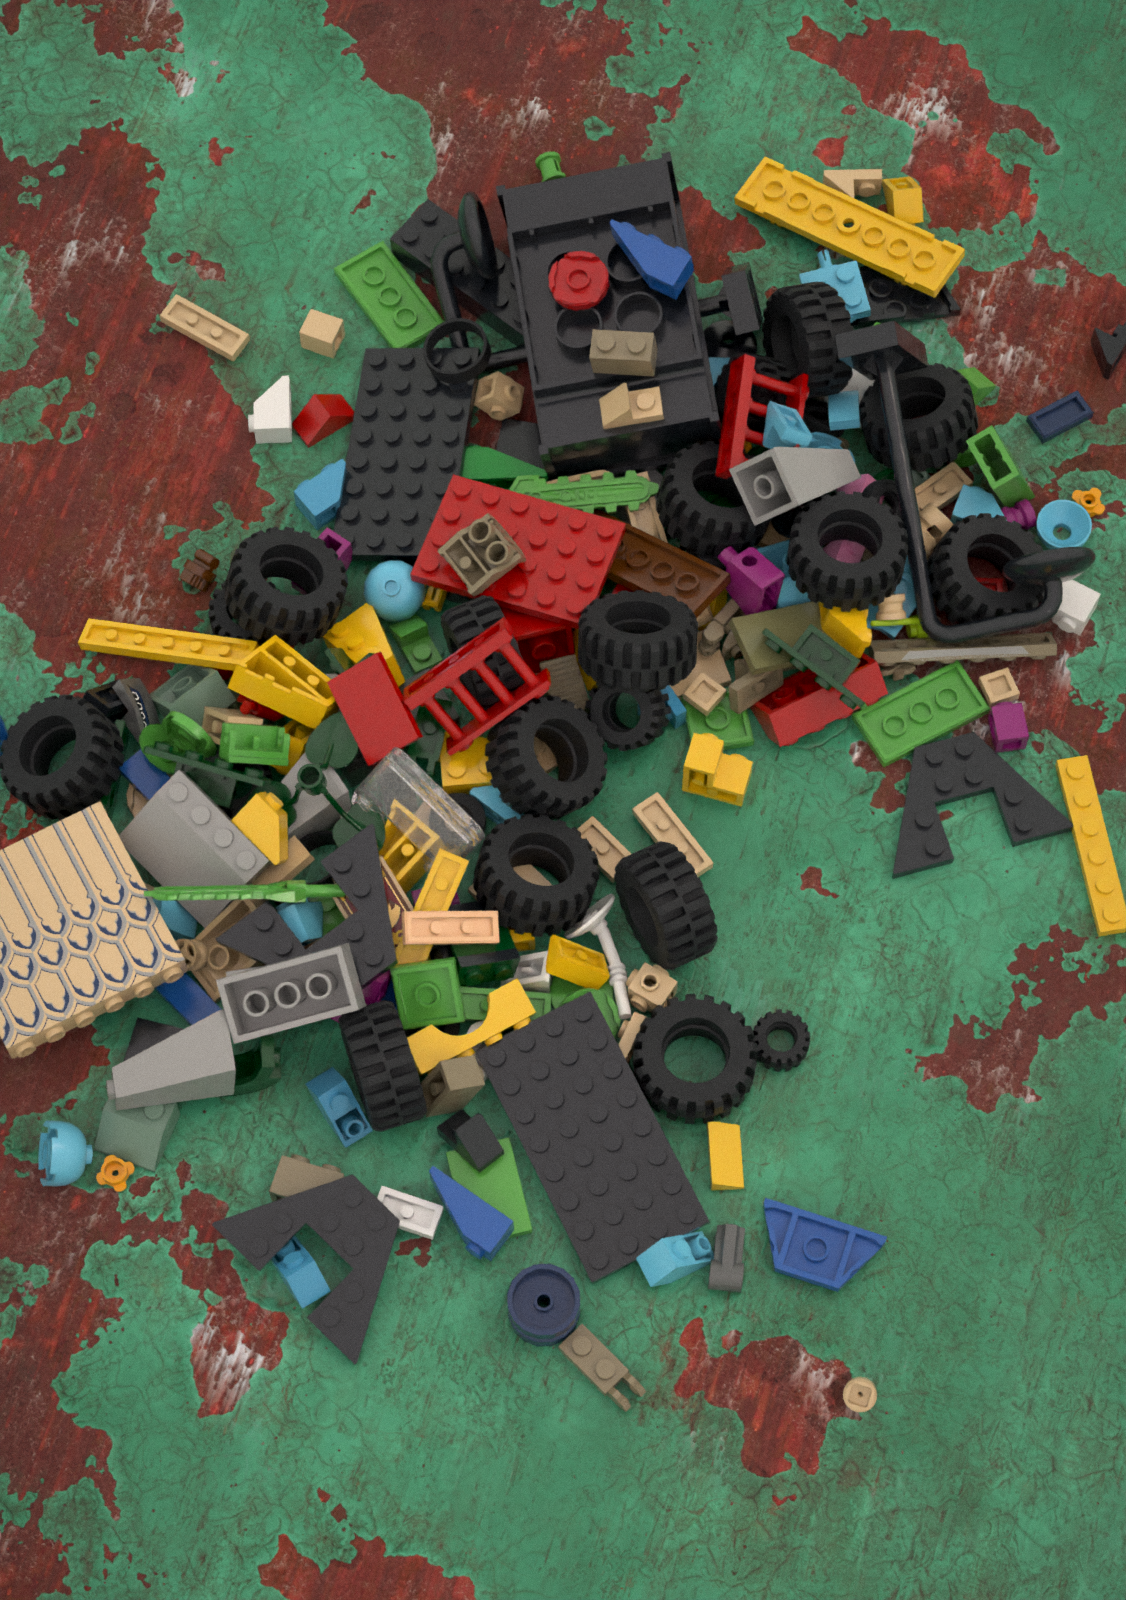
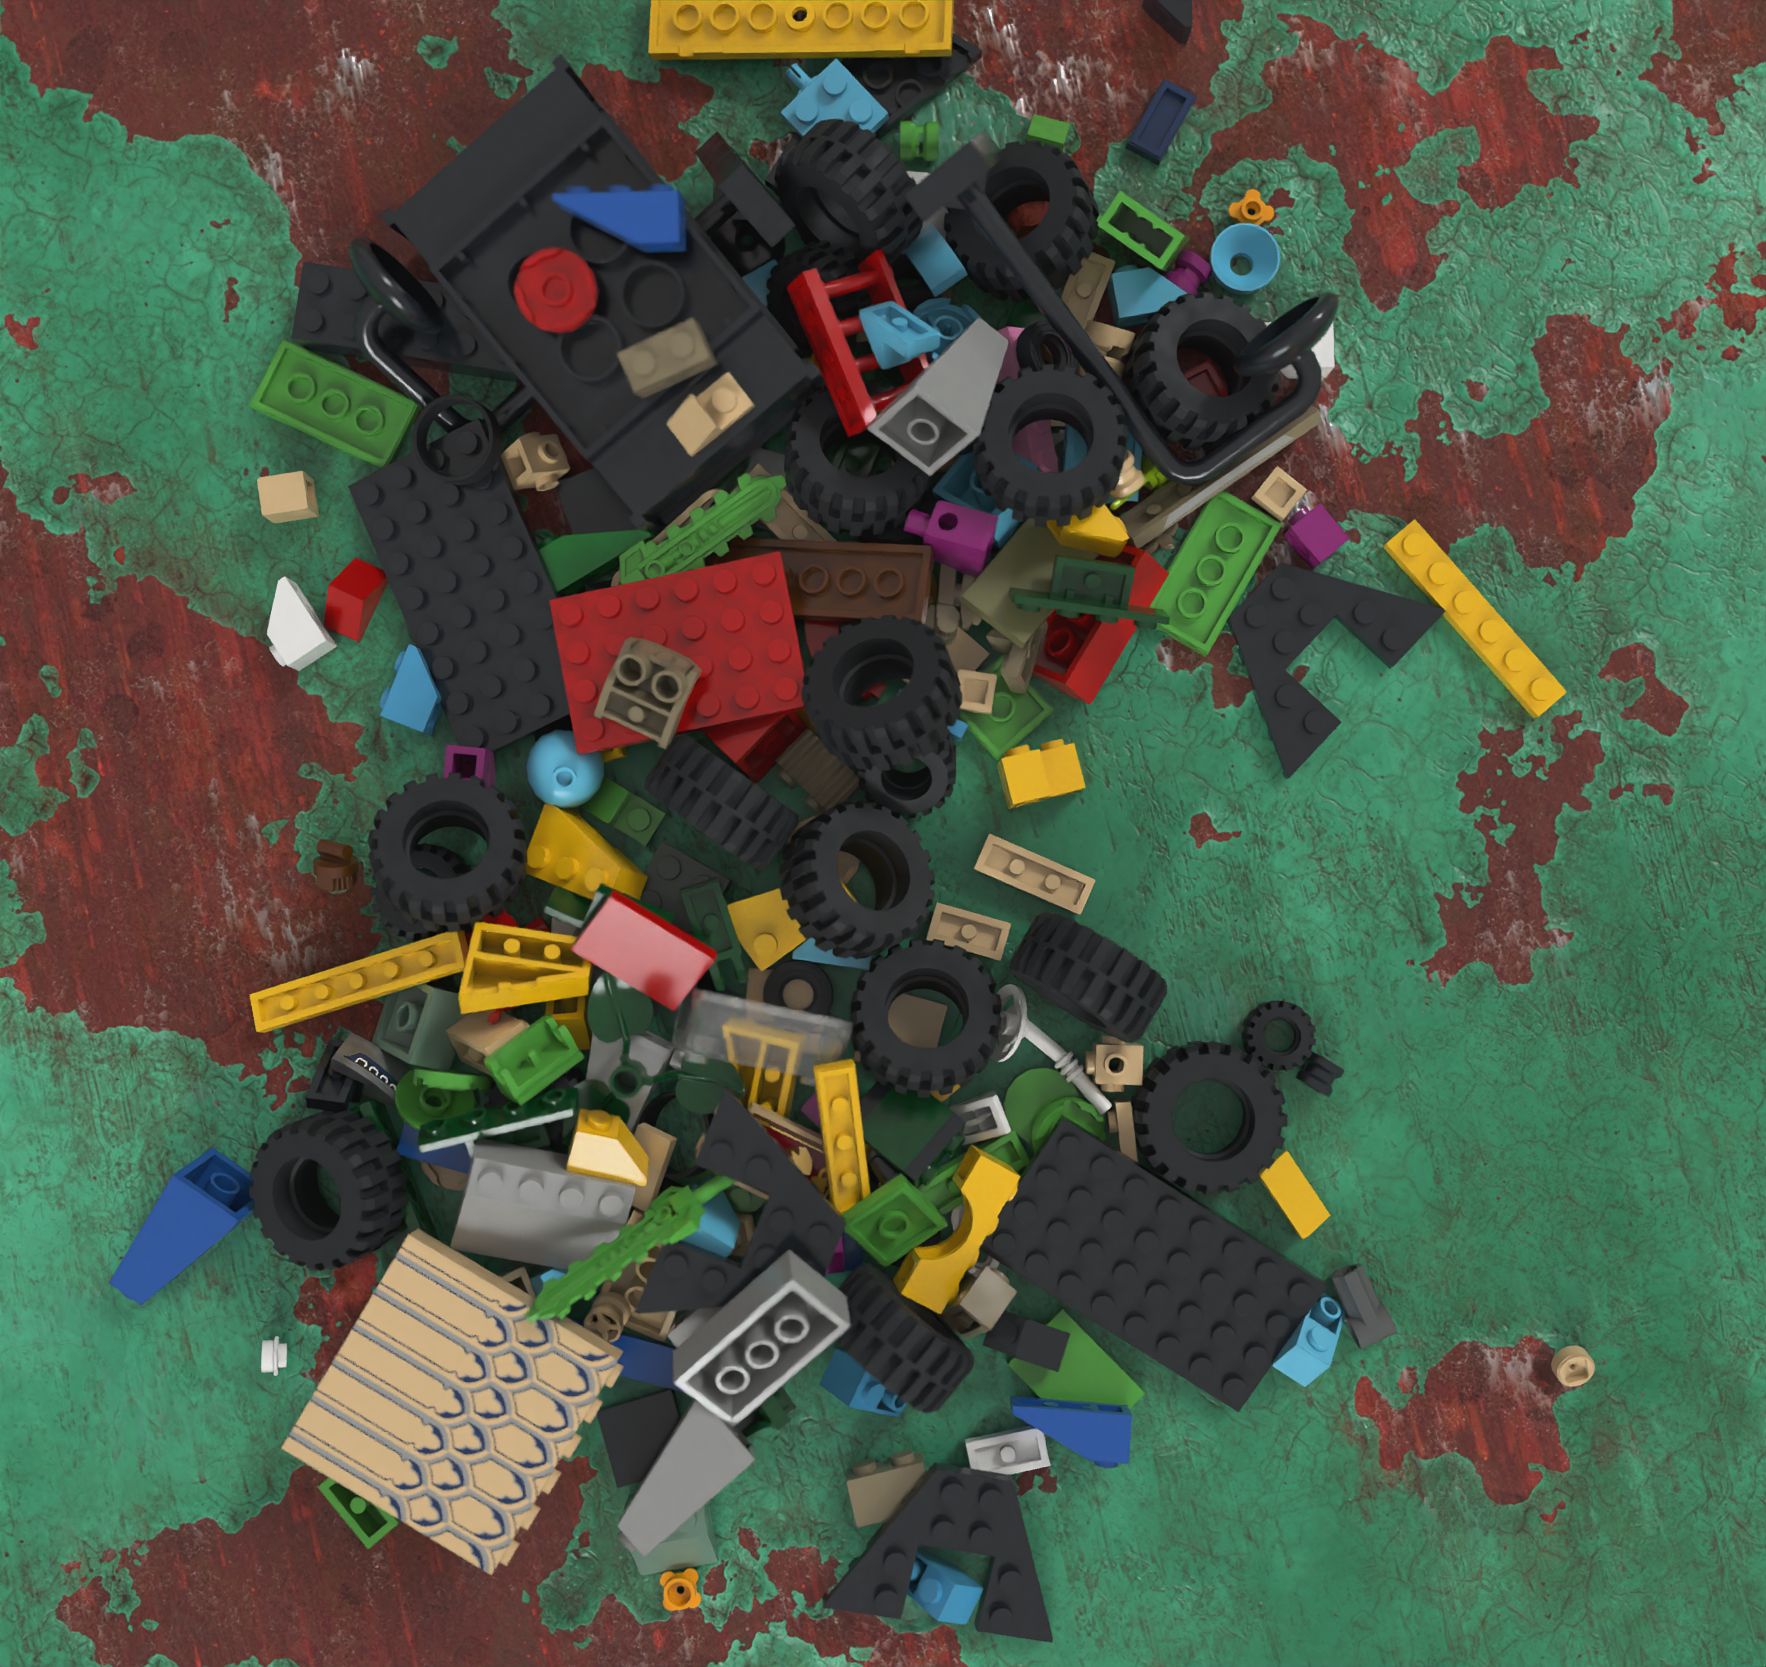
camera: 30 degrees left, 20 degrees up
medium azure cylinder [38,1121,93,1187] -> none
tan plate [160,294,250,362] -> none
light nougat tile [402,911,499,945] -> none
red fence [403,617,551,756] -> none
dark blue wheel [507,1264,580,1346] -> none
bright green bush [535,152,566,182] -> none
yellow slope [546,935,610,990] -> none
dark tan hinge [558,1324,646,1412] -> none
blue wing [763,1198,887,1292] -> none
none -> black wheel [1295,1052,1345,1098]

